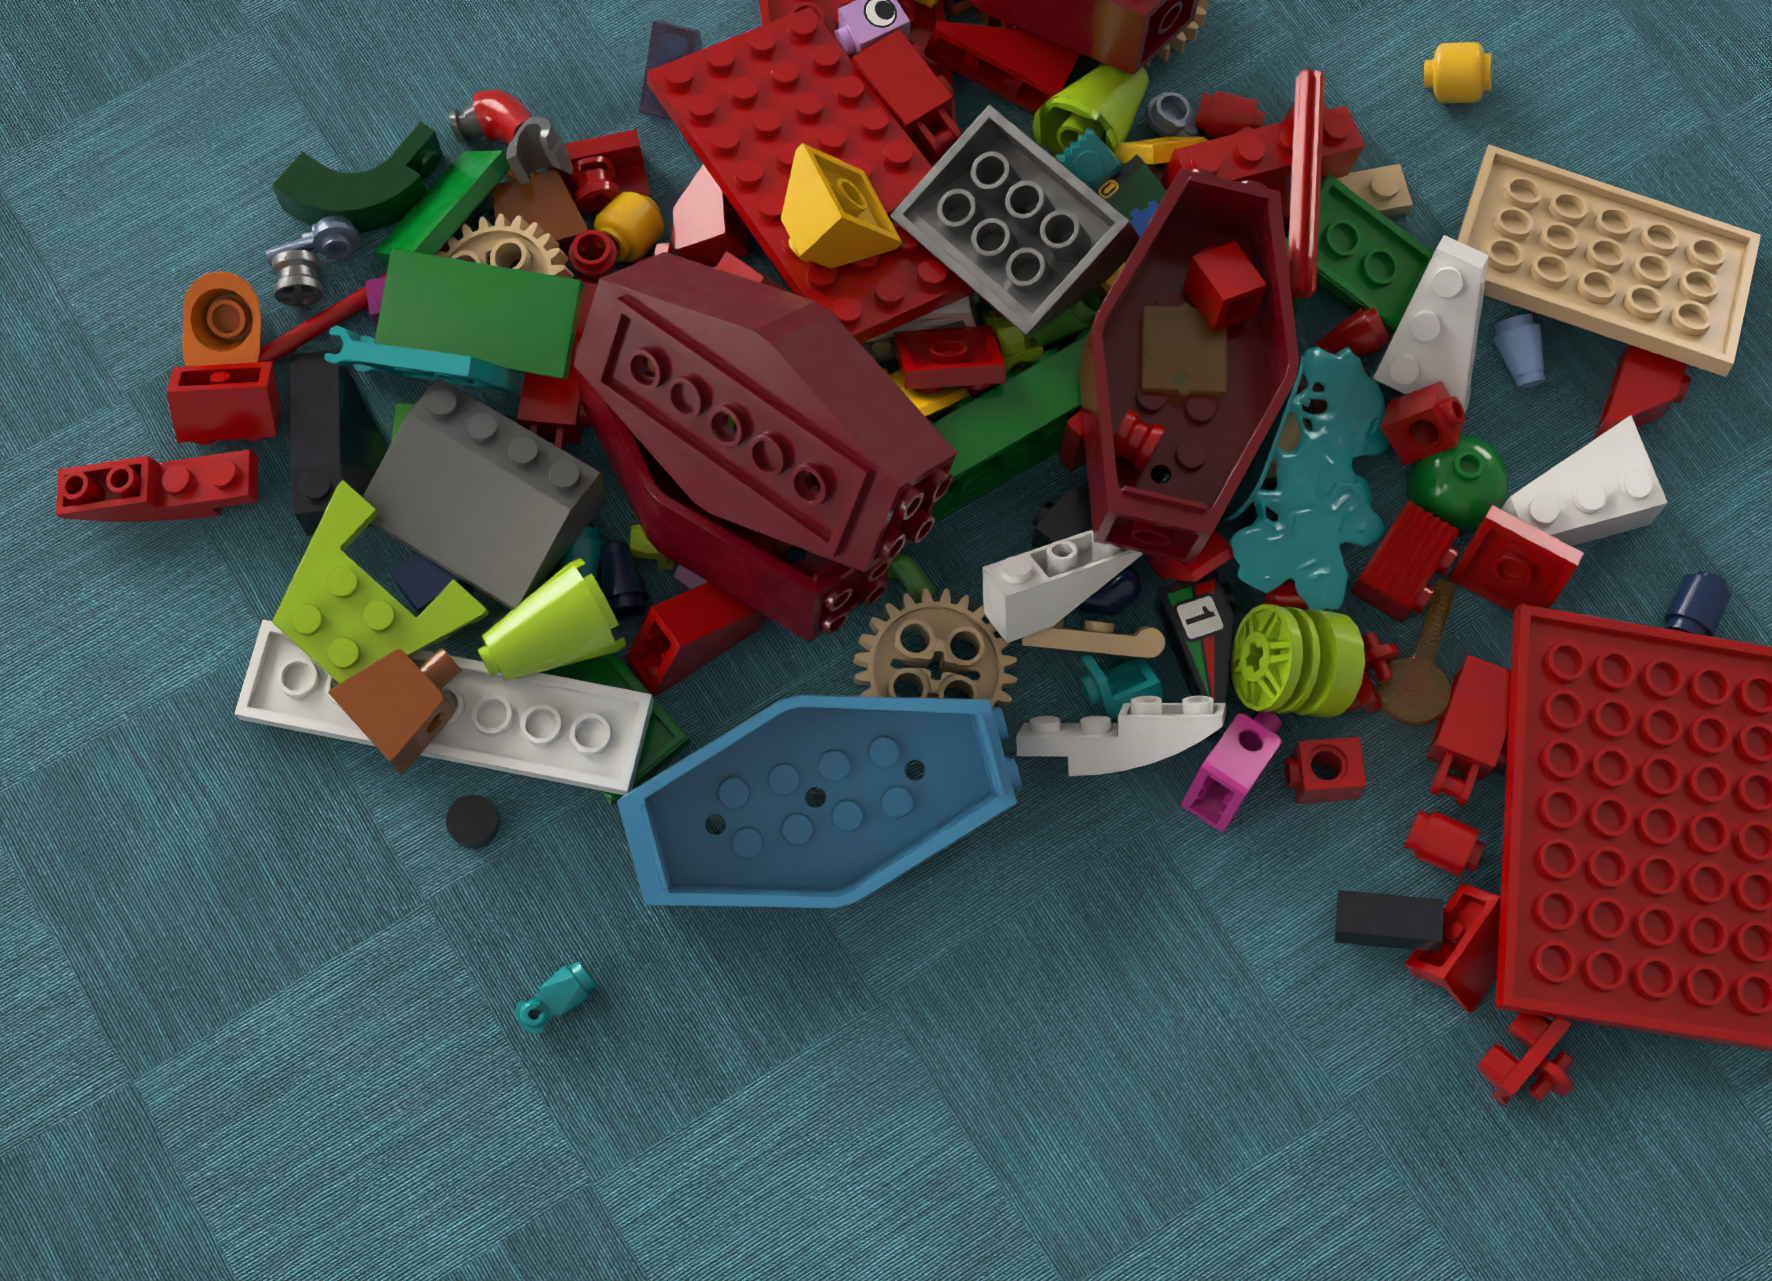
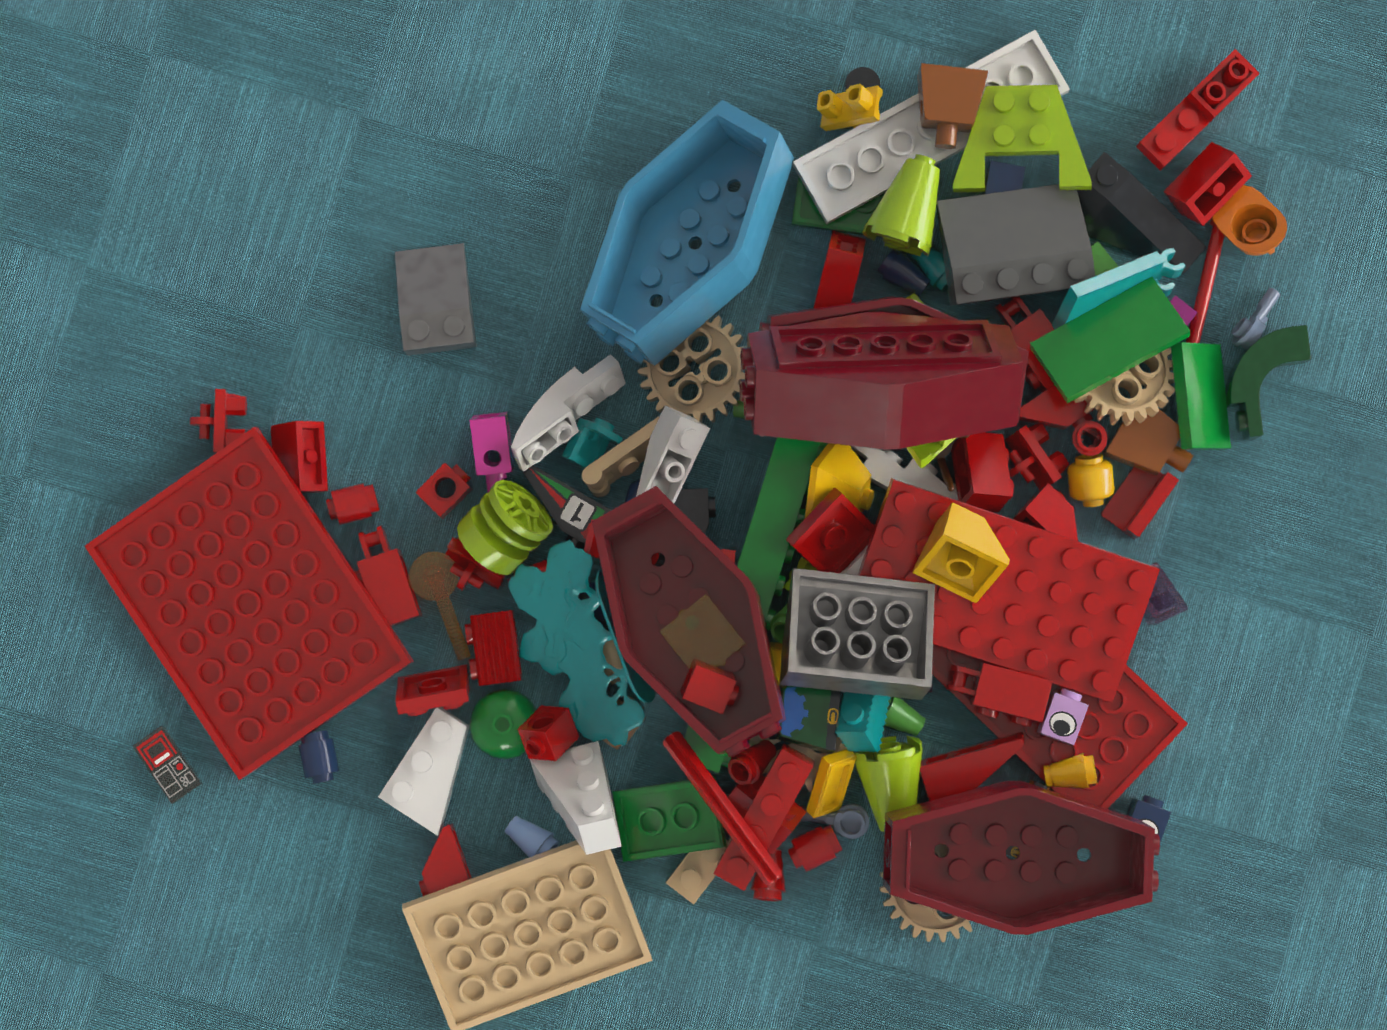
camera: 140 degrees right, 15 degrees up
flat silver wheel [272,250,323,307] -> none
dark grey piece [449,89,574,185] -> none
teal arm [515,960,598,1034] -> none
red wheel [568,156,621,214] -> none
red wheel [1113,409,1166,473] -> none
red cone [1315,306,1391,357] -> none
black tile [1335,890,1444,952] -> none
yellow head [1424,42,1493,104] -> none
none -> flat silver slope [395,243,477,356]
none -> yellow hips [817,84,883,131]

